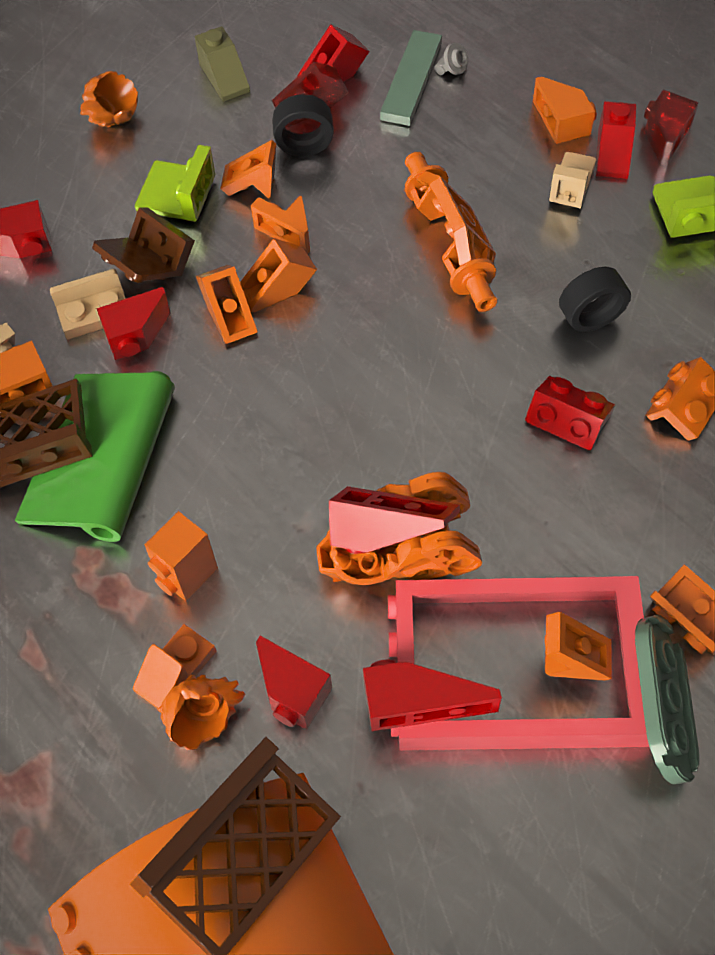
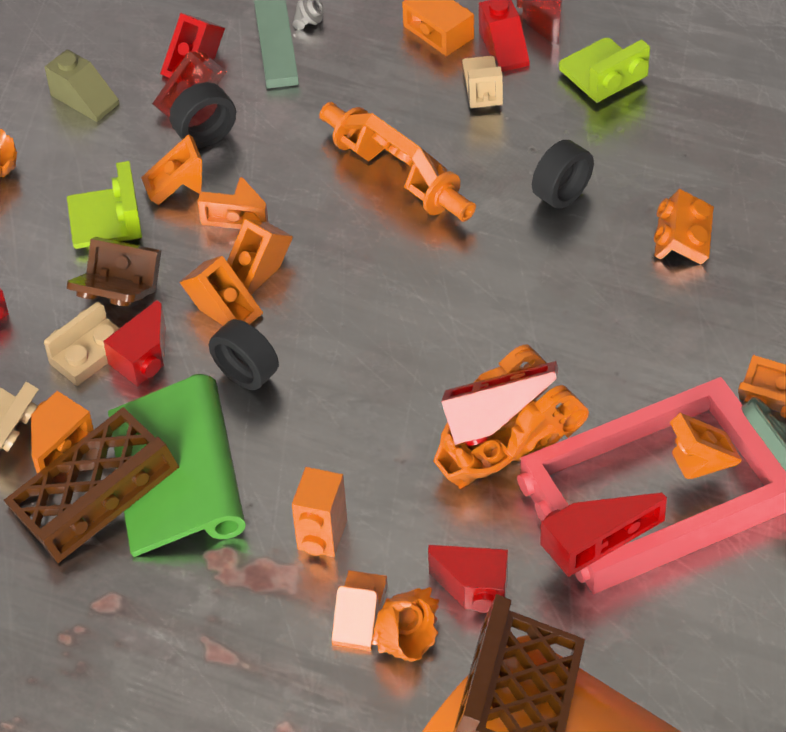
camera: 25 degrees left, 10 degrees down
red bracket [525,376,615,450] -> none
none -> black tyre [208,319,279,390]

